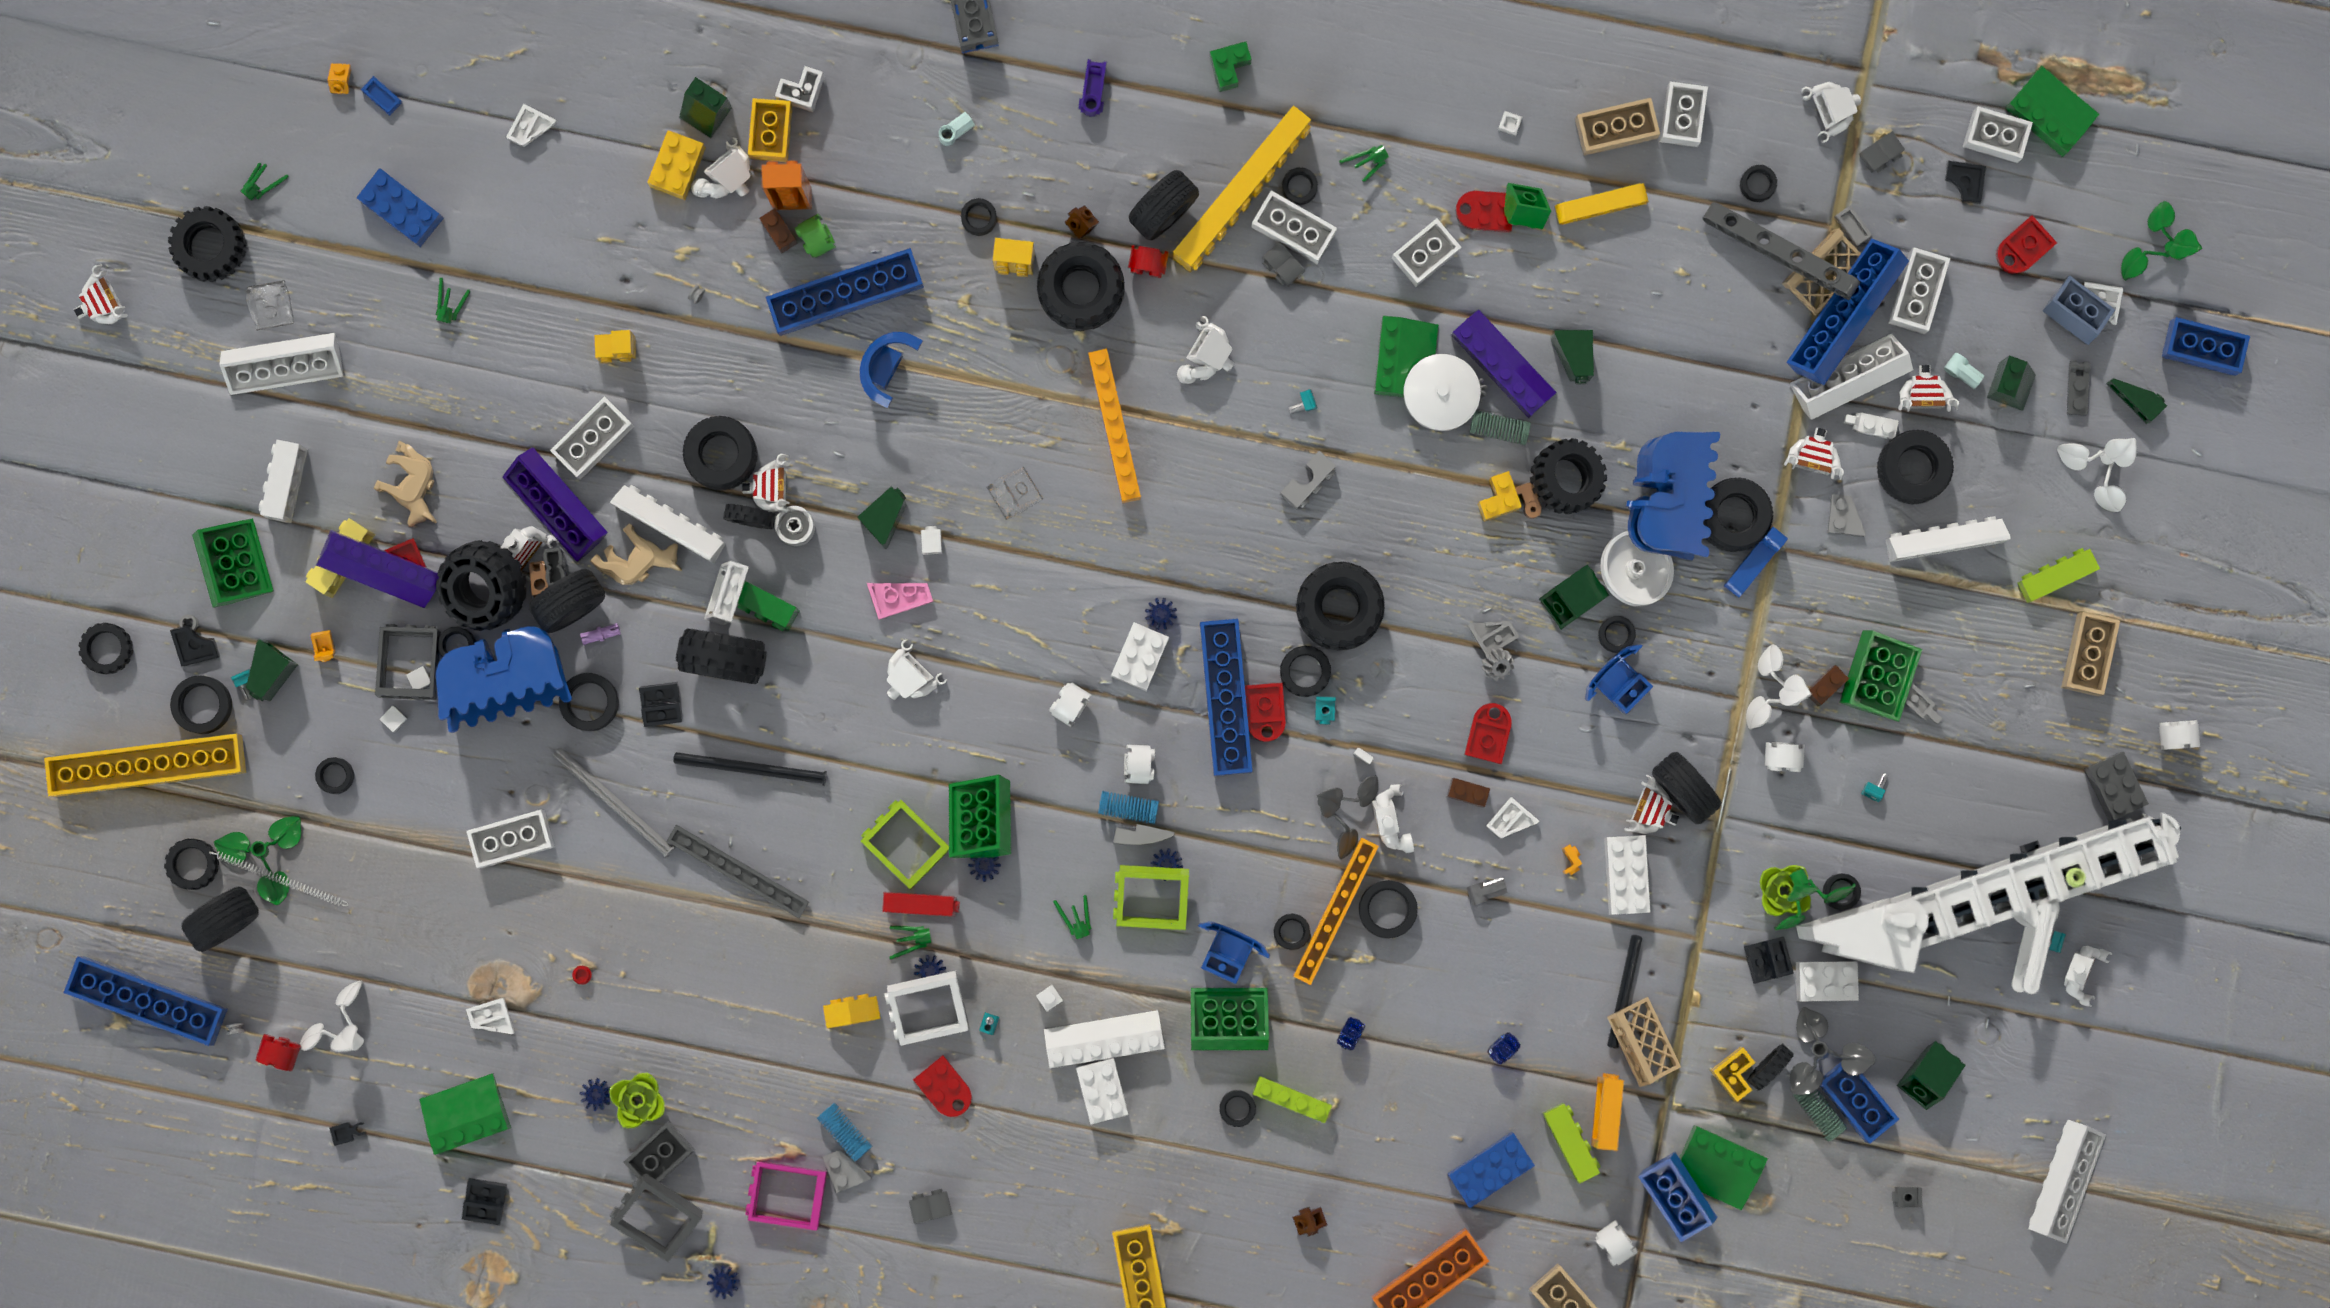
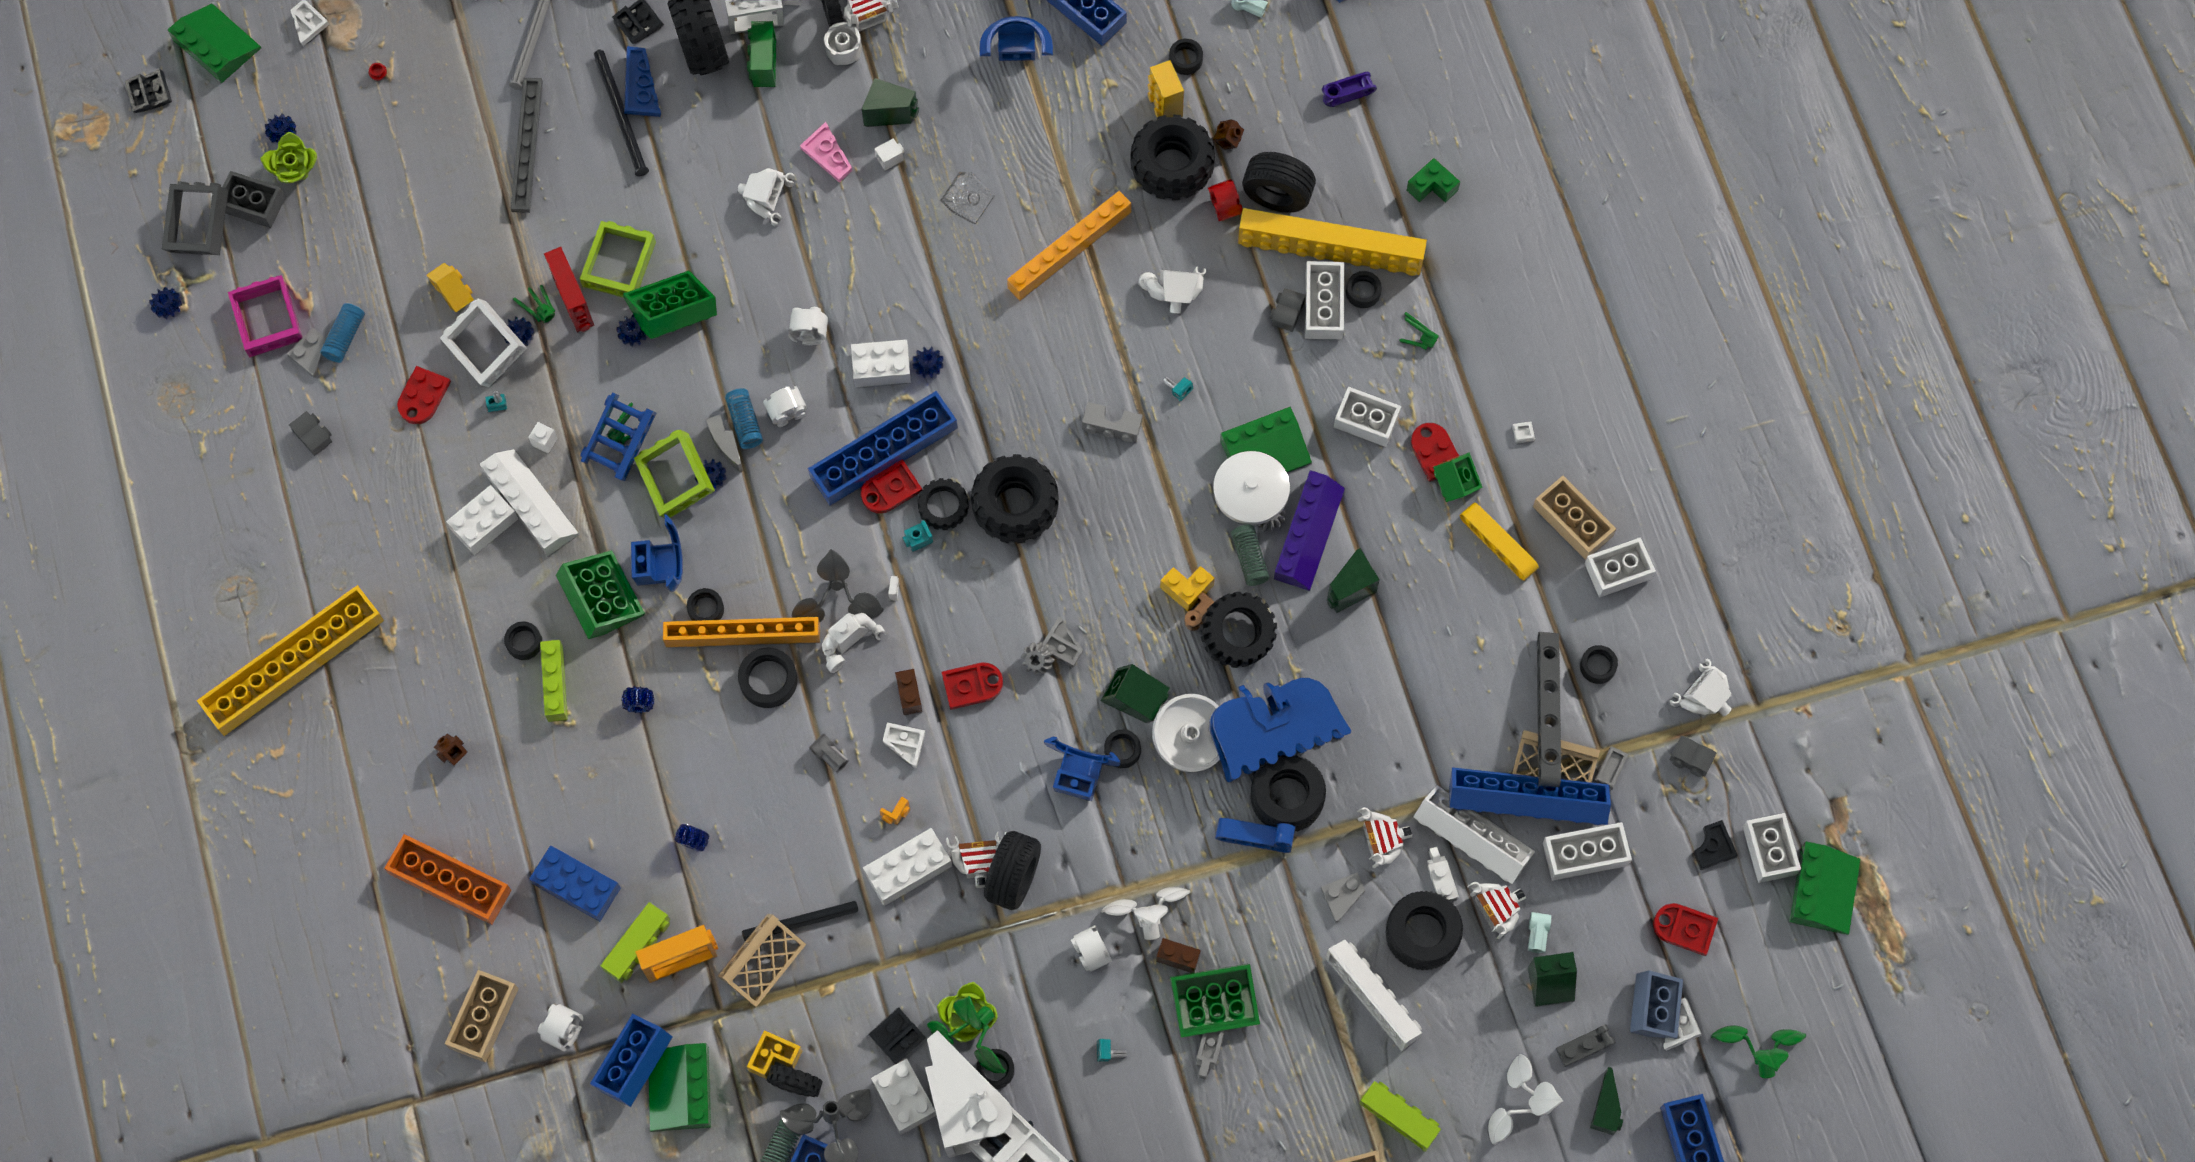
camera: 65 degrees right, 15 degrees down
none -> blue fence [580,392,657,481]
none -> blue wing [624,46,661,117]

